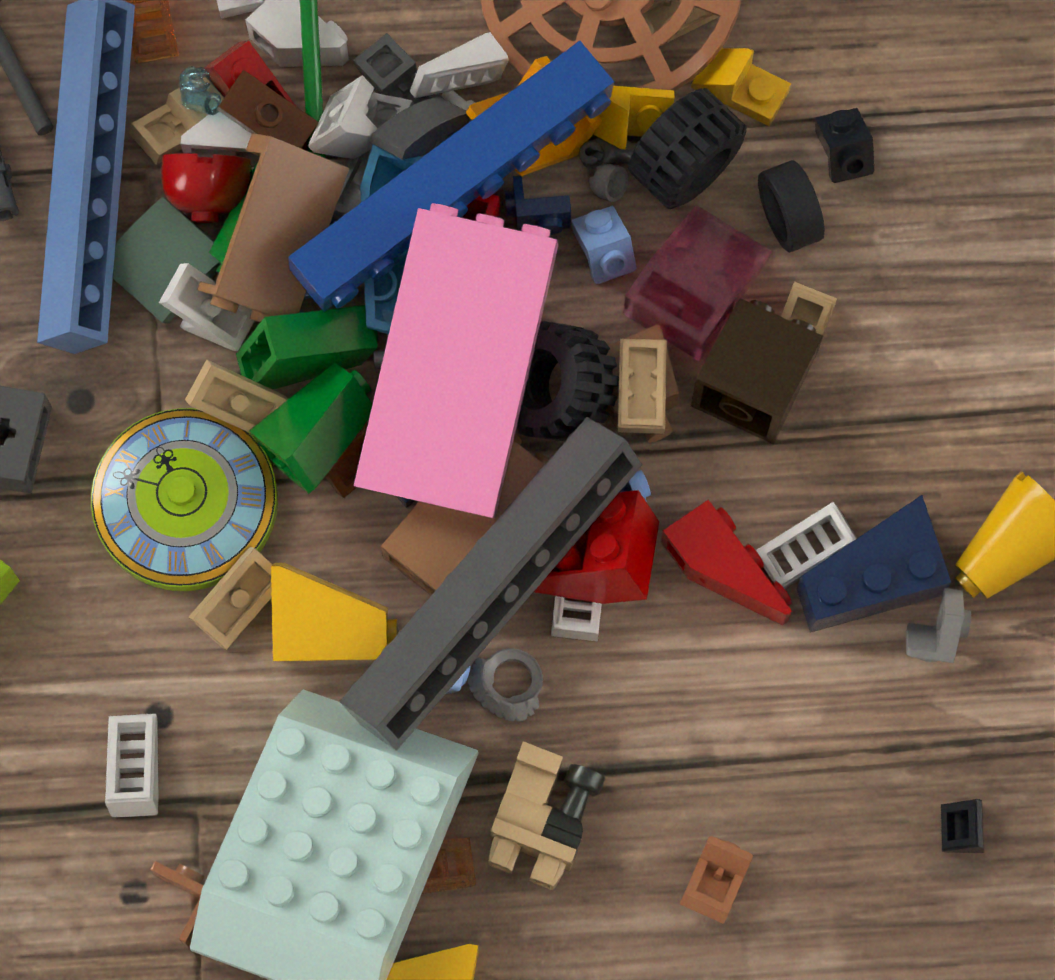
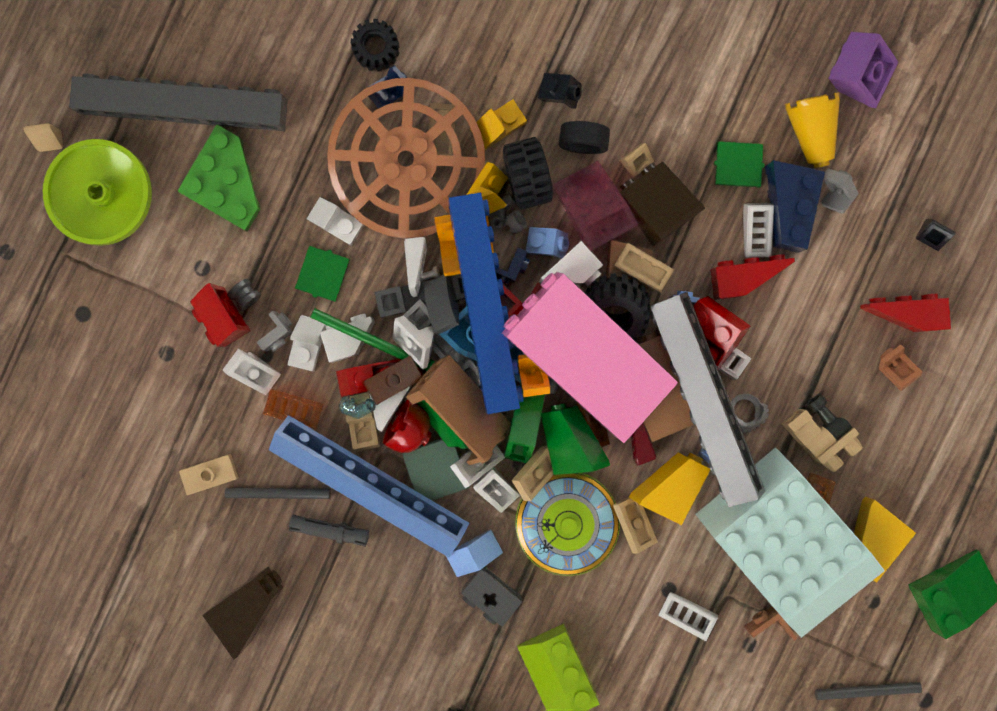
camera: 65 degrees left, 15 degrees up
none -> light blue slope [446,529,503,577]
none -> white slope [473,467,520,513]
none -> light orange bracket [518,354,550,397]
none -> white slope [539,241,603,288]
none -> dark red slope [631,422,657,466]
none -> green piece [713,141,765,188]
none -> red slope [860,294,951,332]

